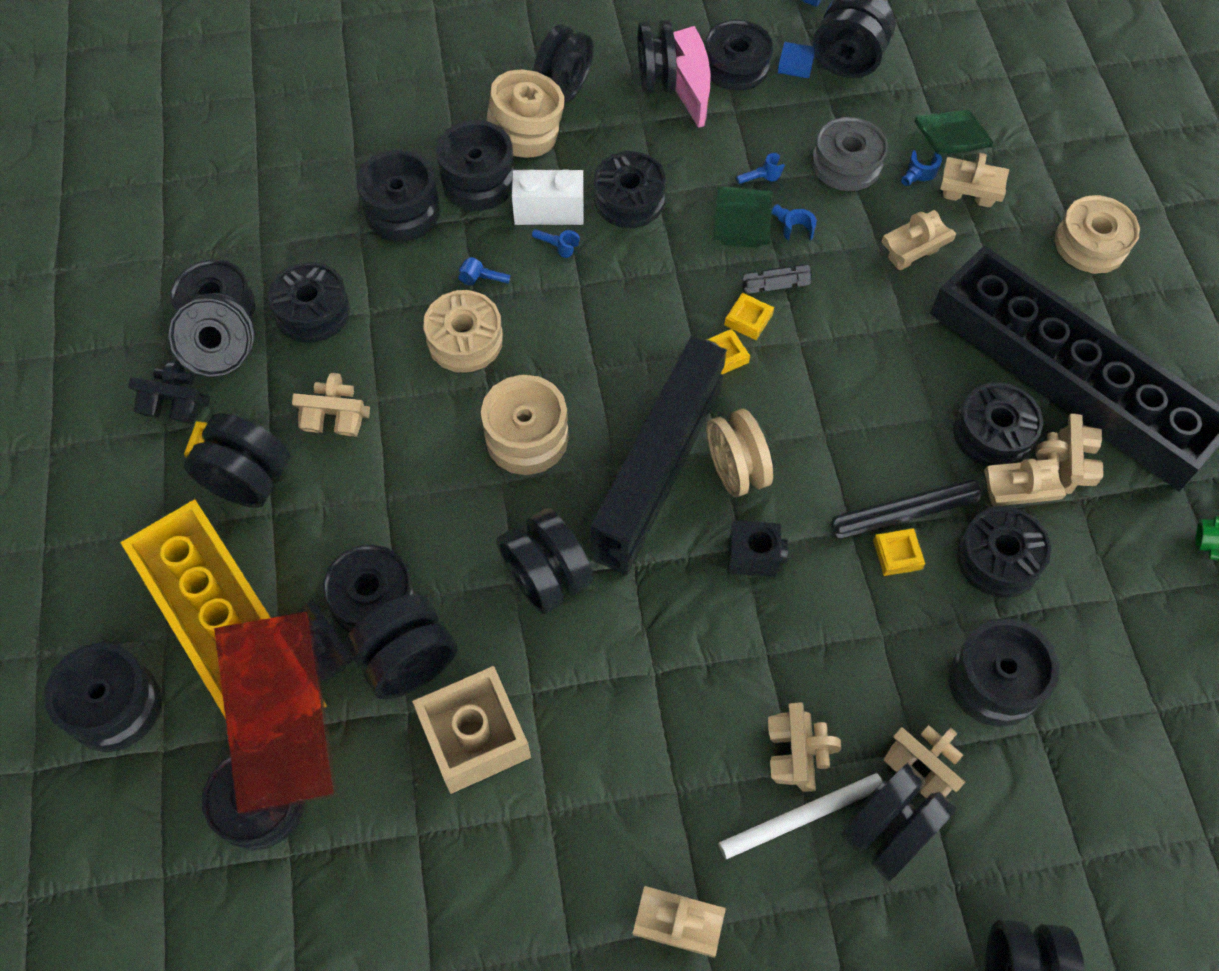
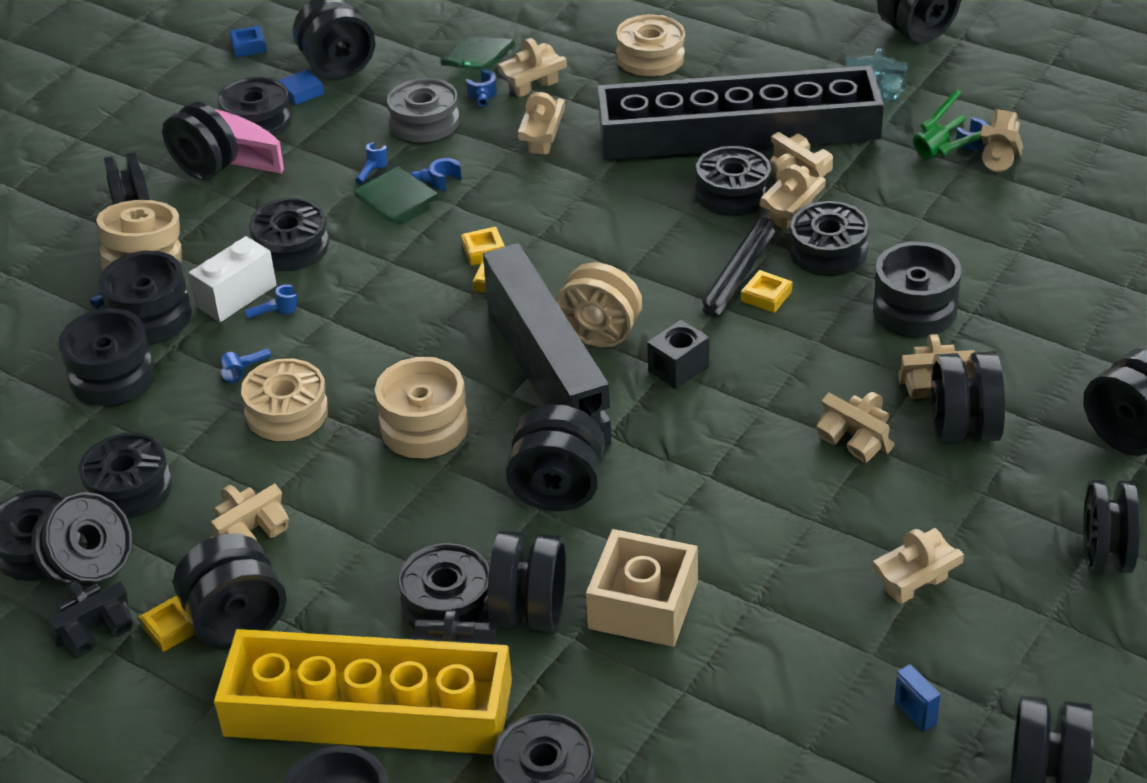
camera: 45 degrees left, 20 degrees down
clear red brick [214,612,338,815] -> none
white bar [718,773,883,859] -> none
axle [742,264,812,294] -> none

